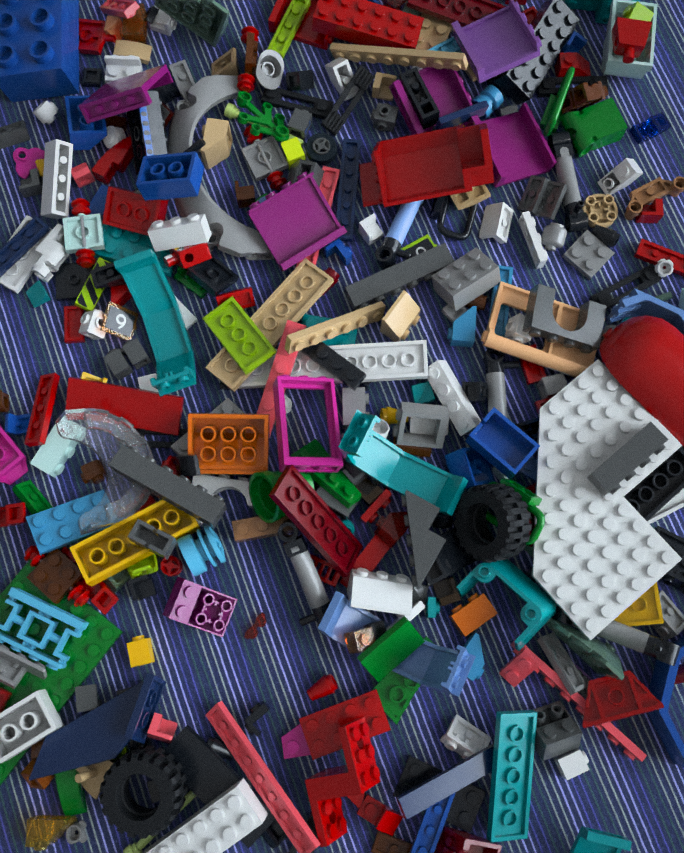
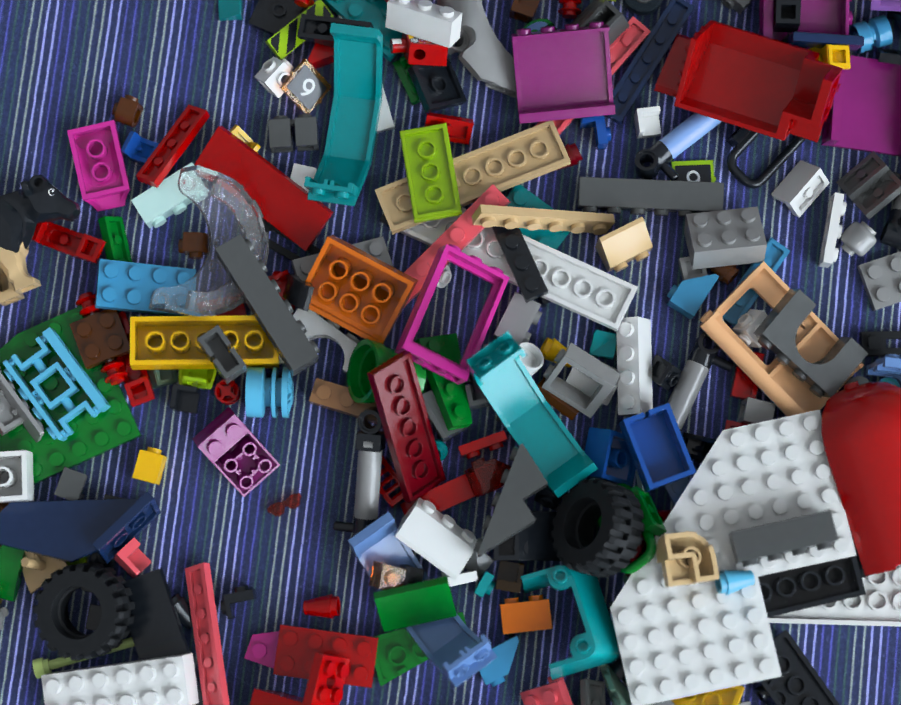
camera: 30 degrees right, 5 degrees up
red tile [64,306,85,344] -> none
dark brown panel [355,478,383,507] -> none
tan slope [450,185,491,210] -> none
none -> tan brick [656,531,720,588]
none -> medium azure cone [715,570,755,595]
none -> yellow slope [820,44,851,70]

